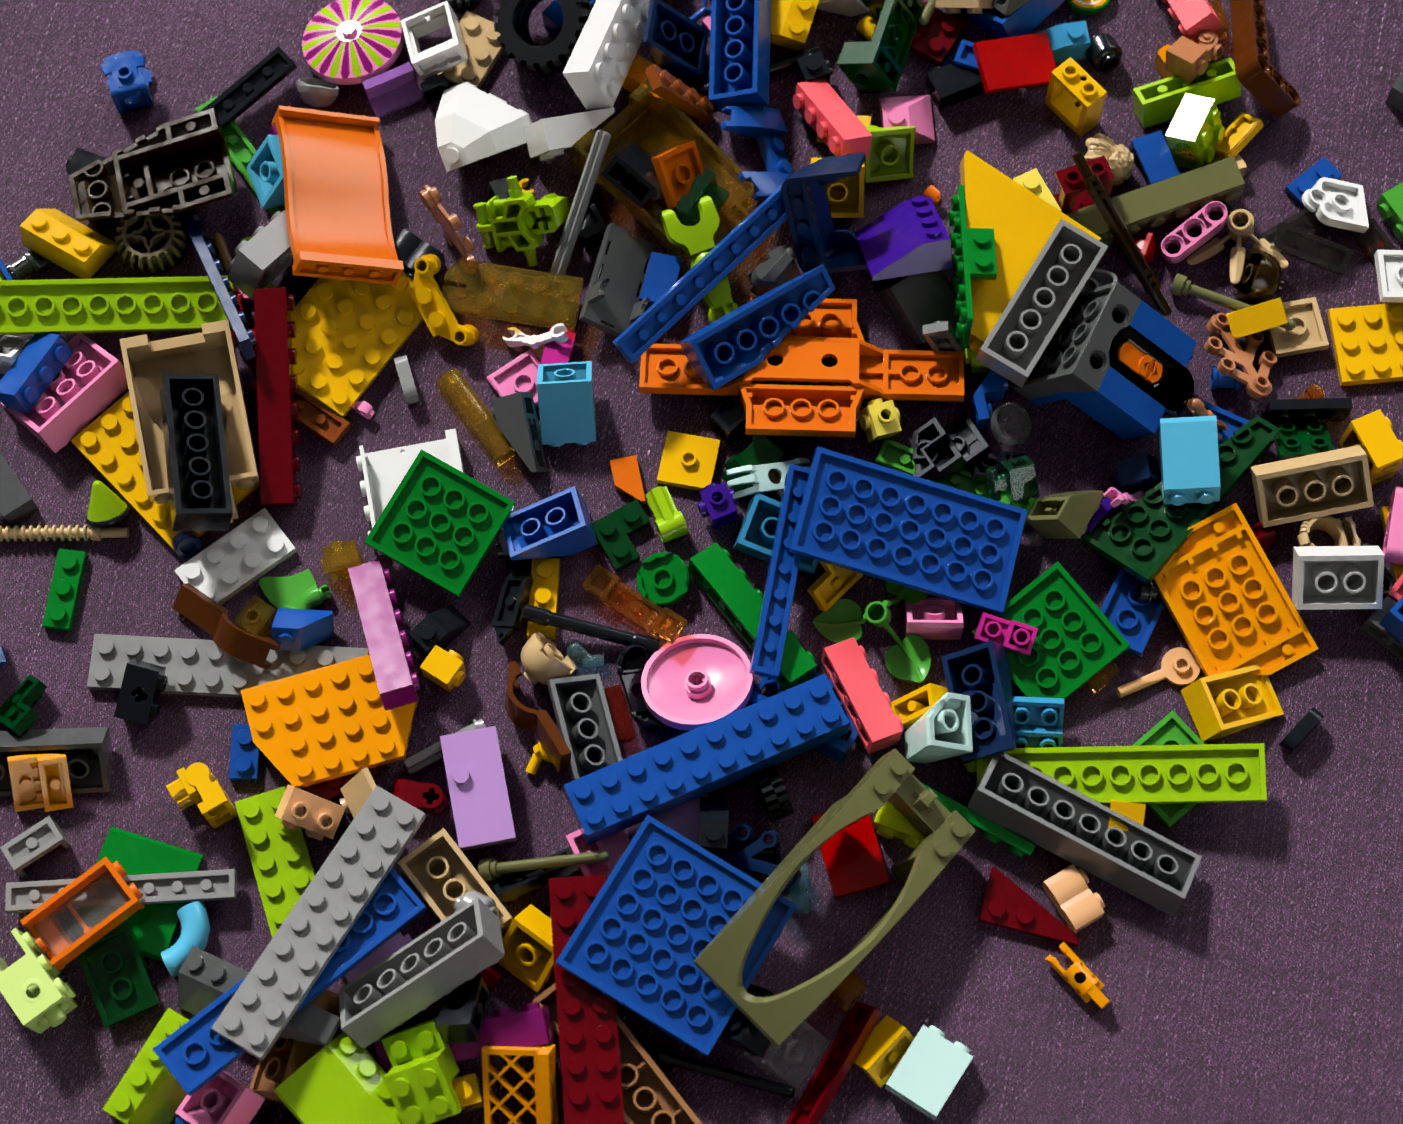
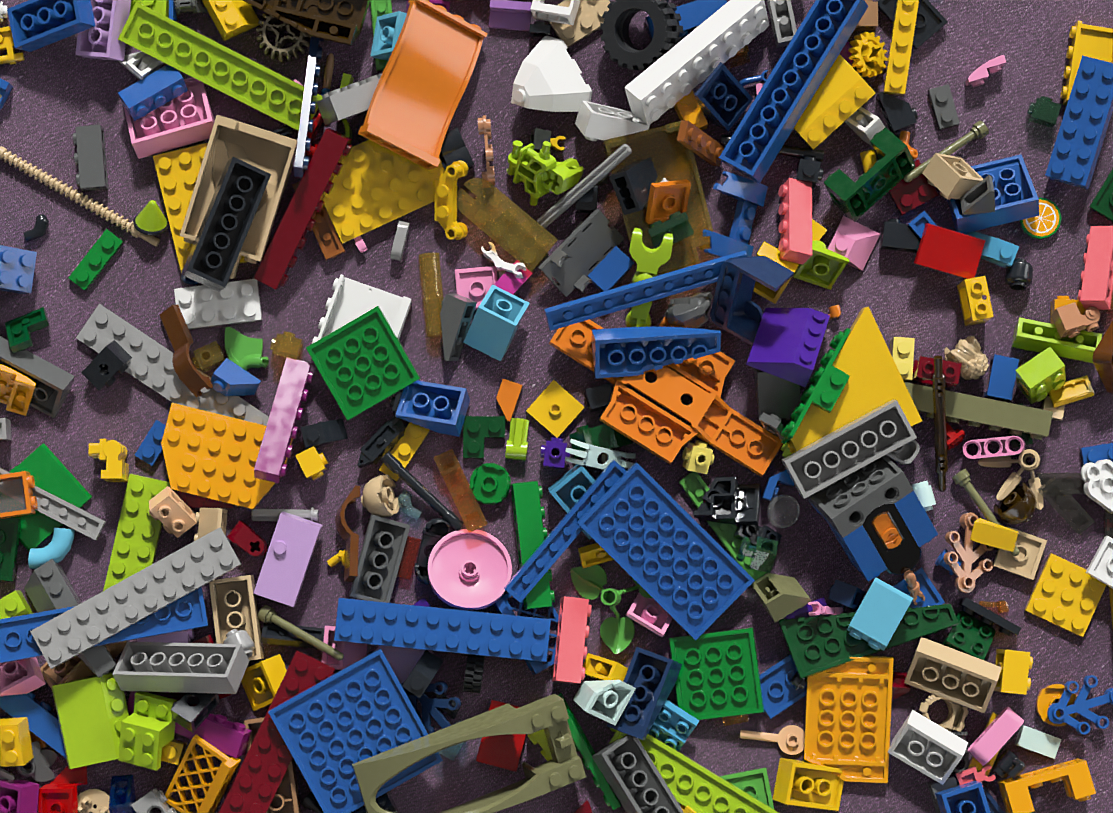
camera: 25 degrees right, 15 degrees up
dark pink slope [973,612,1038,655] -> none

